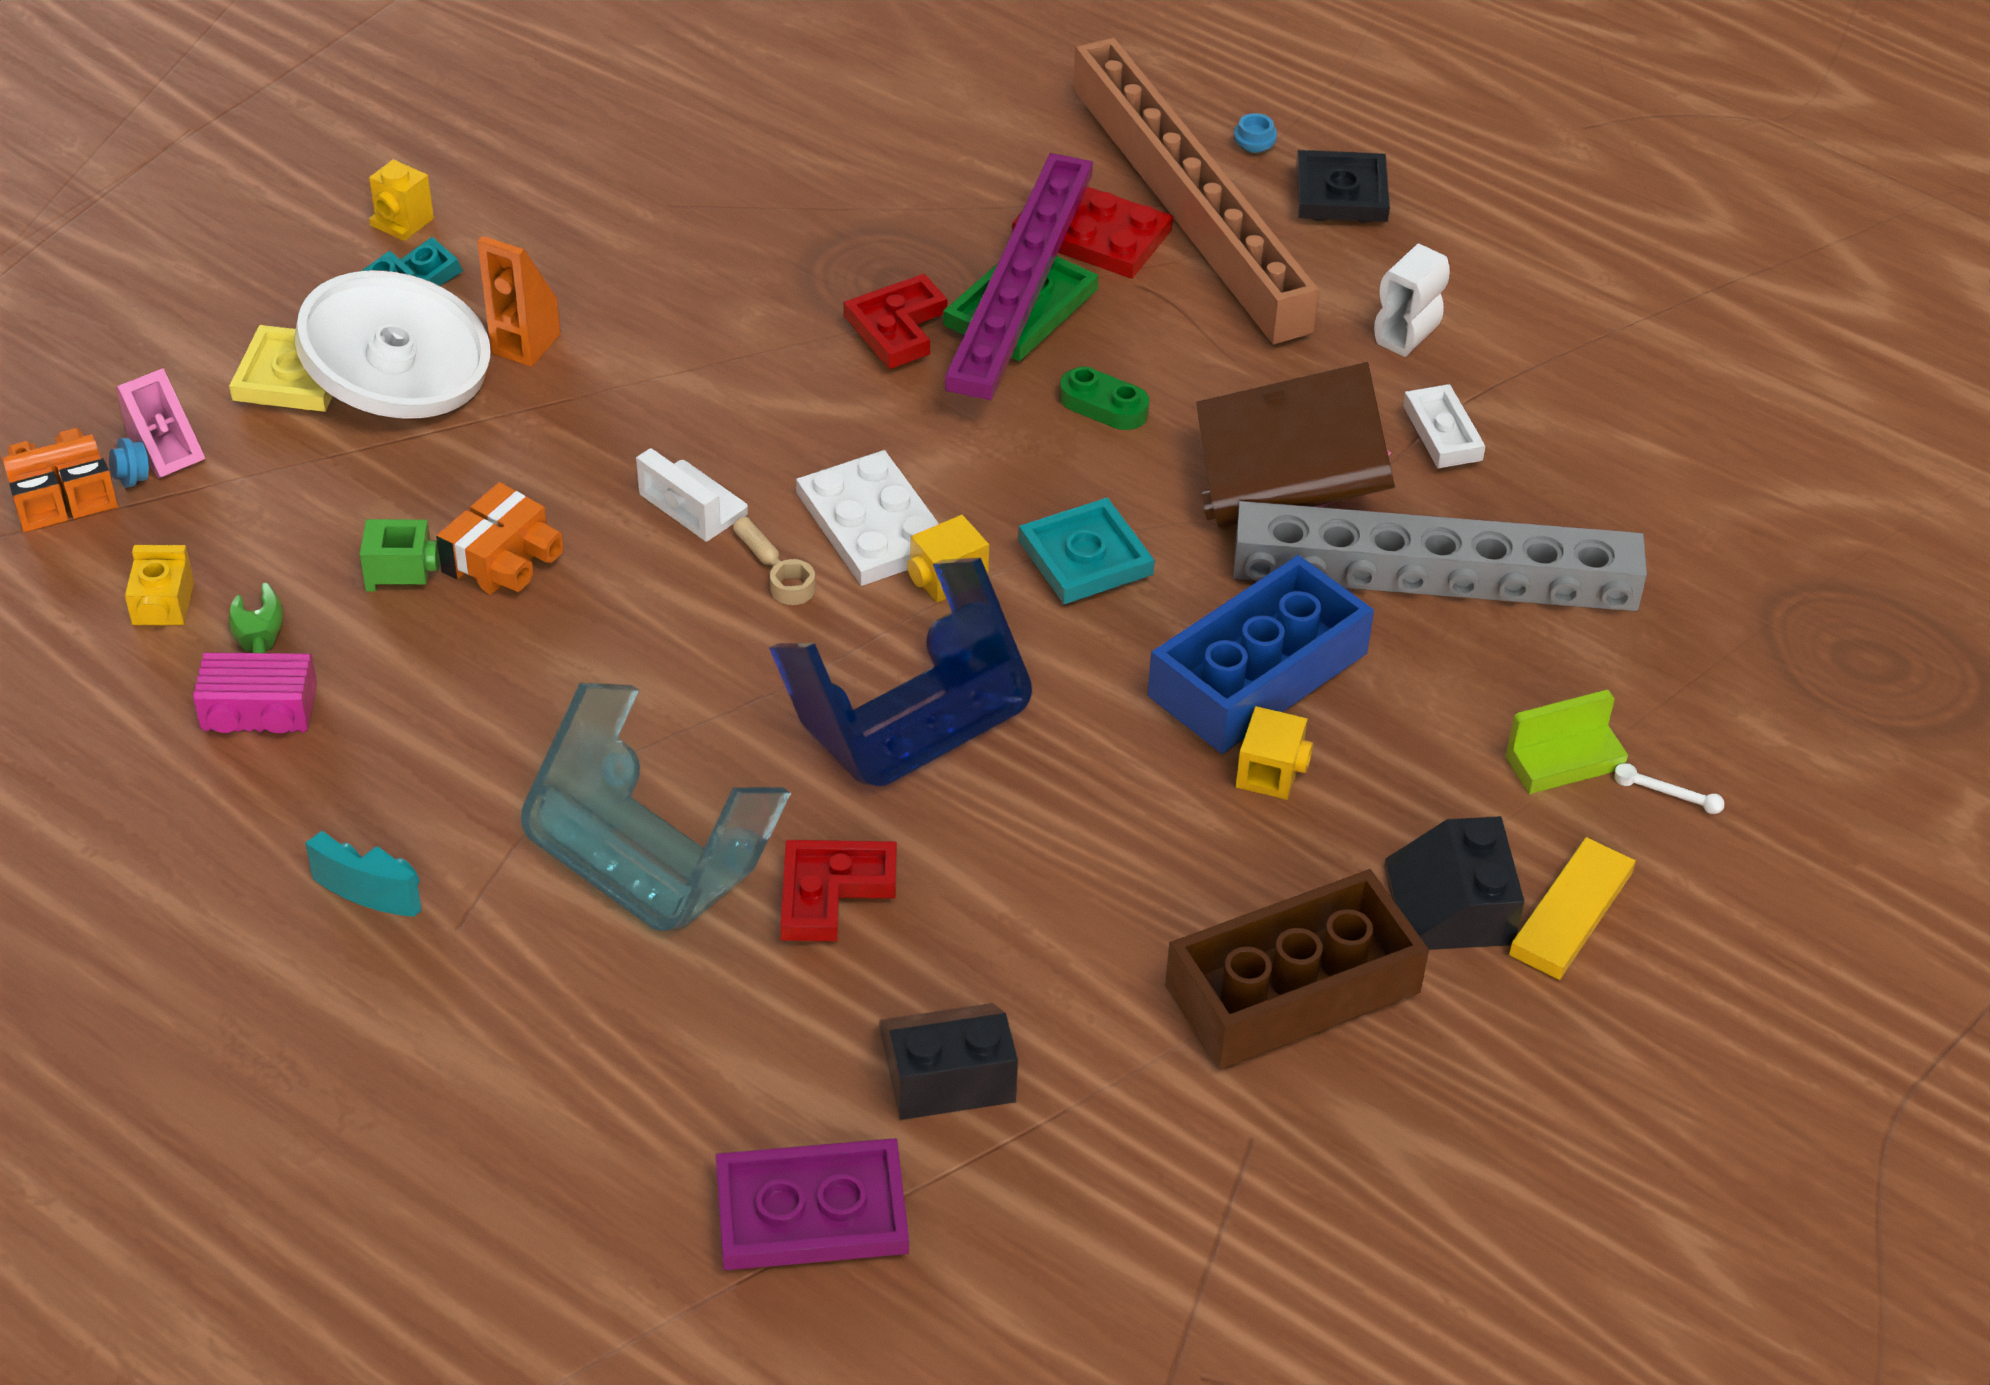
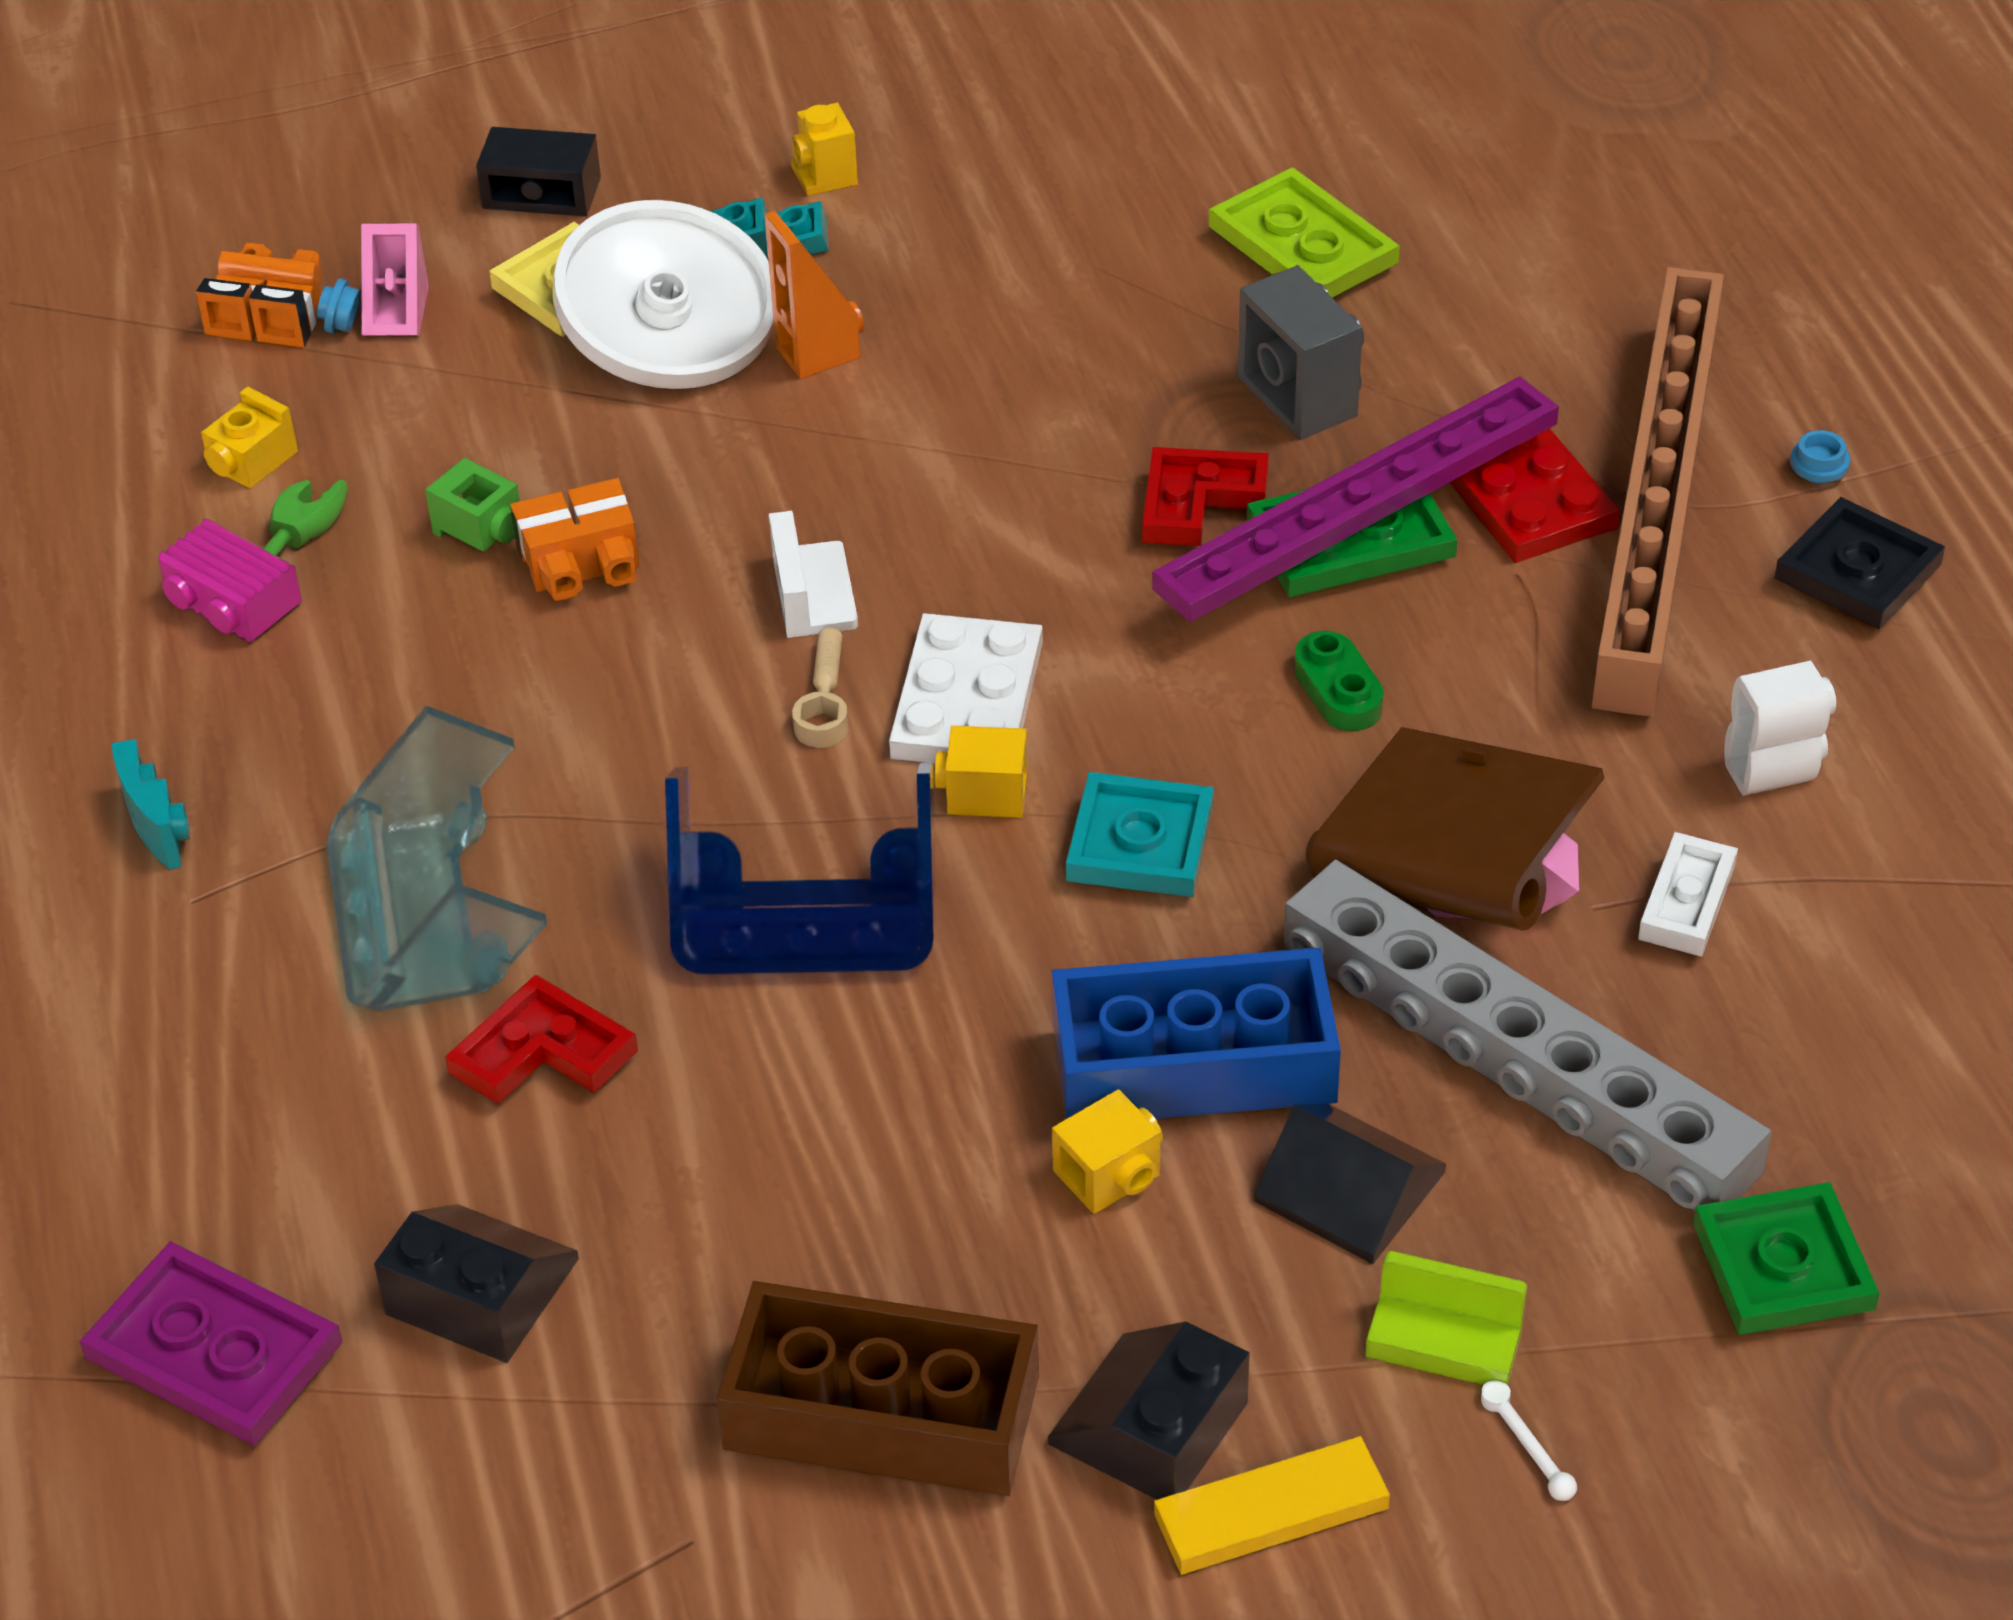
camera: 40 degrees right, 0 degrees up
none -> black brick [476,127,601,216]
none -> lime plate [1209,167,1400,298]
none -> dark grey brick [1238,265,1364,440]
none -> black slope [1254,1104,1446,1264]
none -> green plate [1693,1182,1880,1335]

